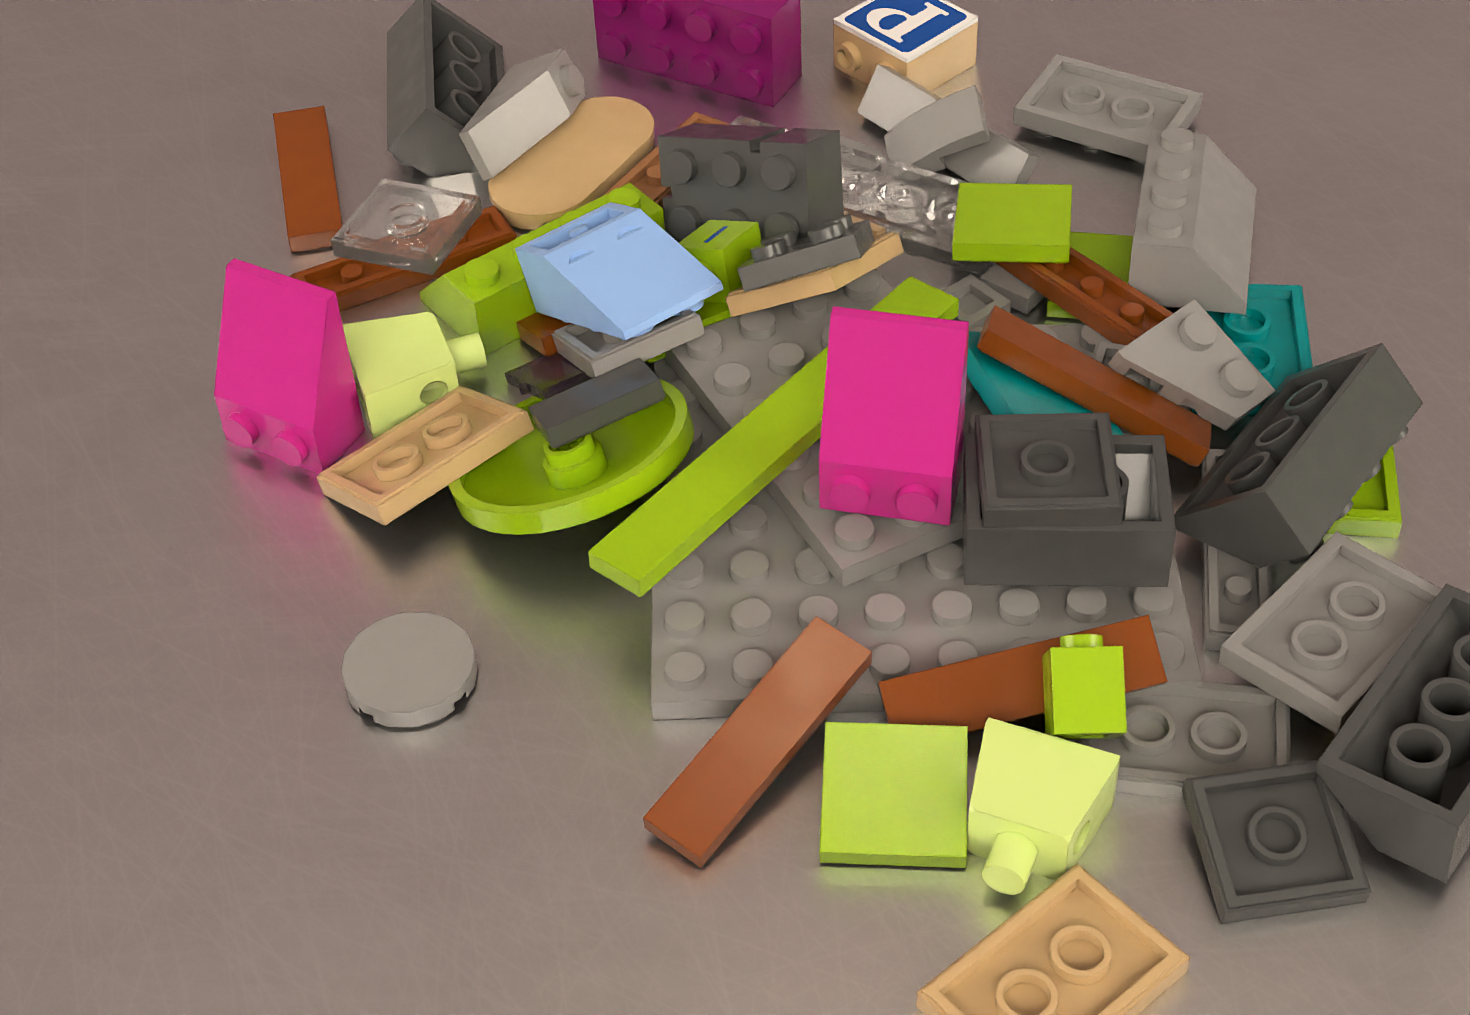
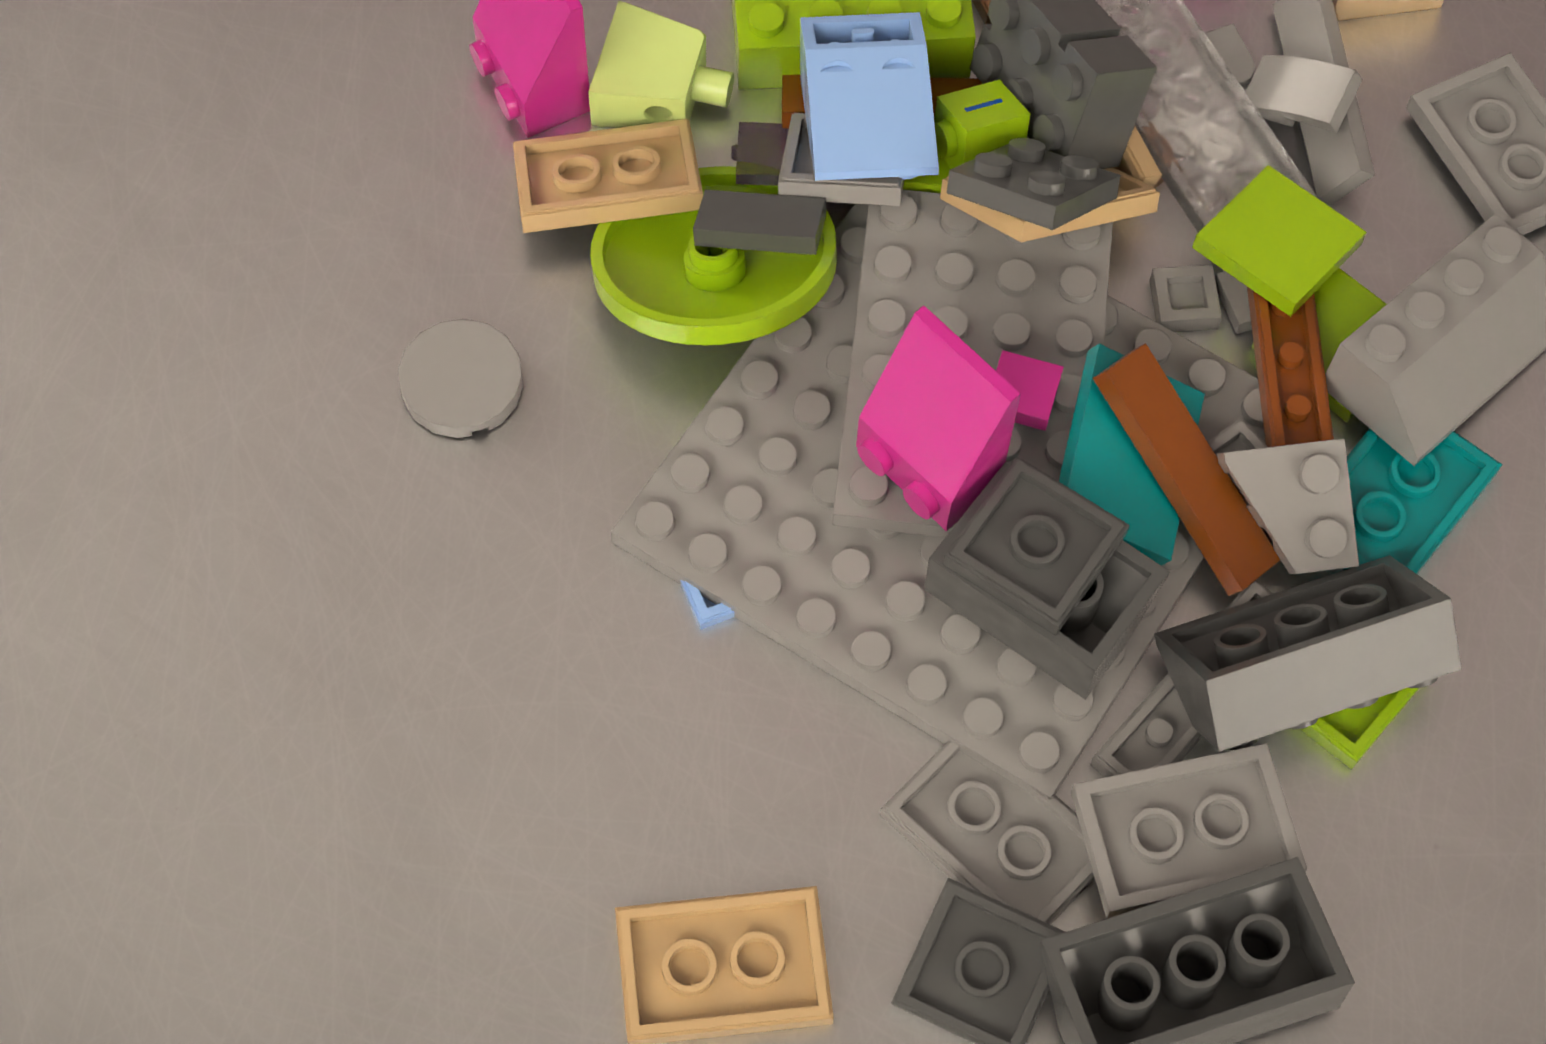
camera: 30 degrees right, 20 degrees up
lime tile [588,276,959,598] -> none
dark orange tile [643,616,872,868] -> none
lime tile [819,722,968,868] -> none
dark orange tile [877,614,1168,733] -> none
yellowish green torso [967,717,1121,895] -> none
lime brick [1042,634,1127,740] -> none

